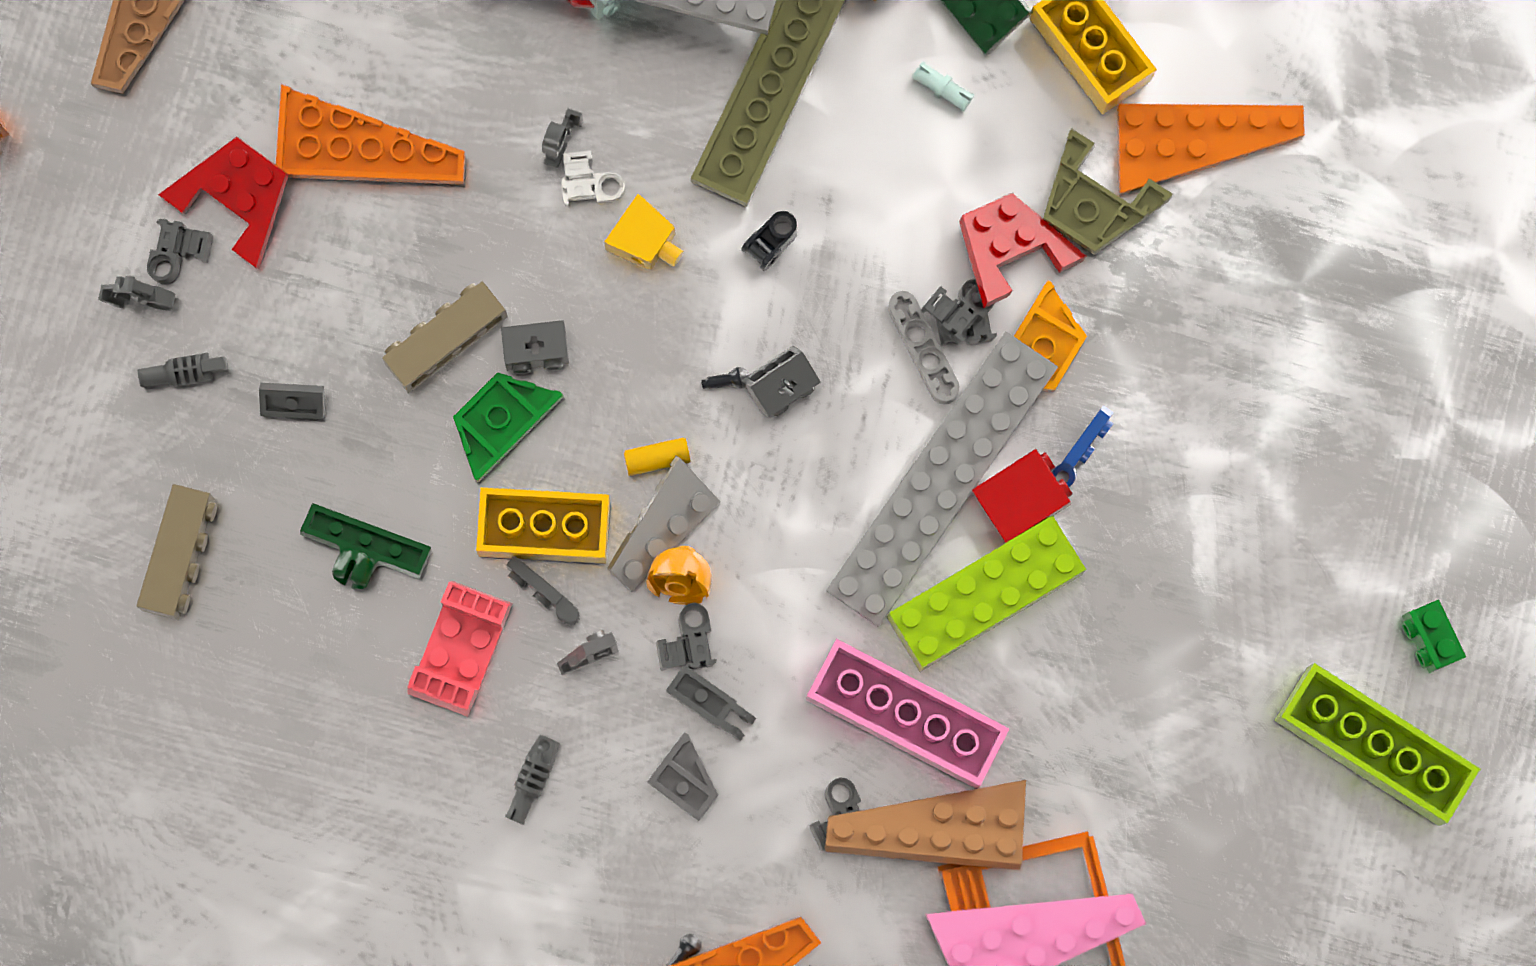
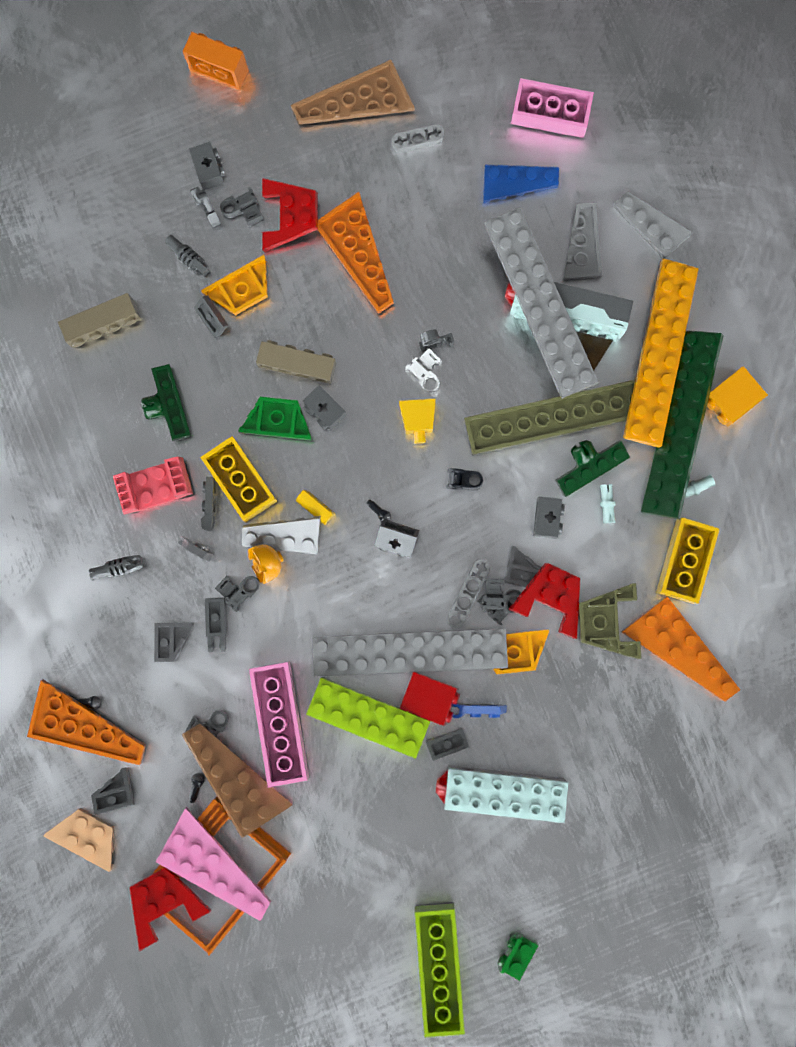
camera: 65 degrees right, 5 degrees up
none -> dark grey brick [189,142,225,190]
none -> black piece [189,773,205,803]
none -> light orange wing [201,255,268,315]
none -> dark grey plate [426,728,469,761]
none -> light aqua piece [436,765,568,823]
none -> flat silver wing [504,546,541,587]
none -> dark grey brick [533,496,565,539]
none -> dark green plate [555,440,630,497]

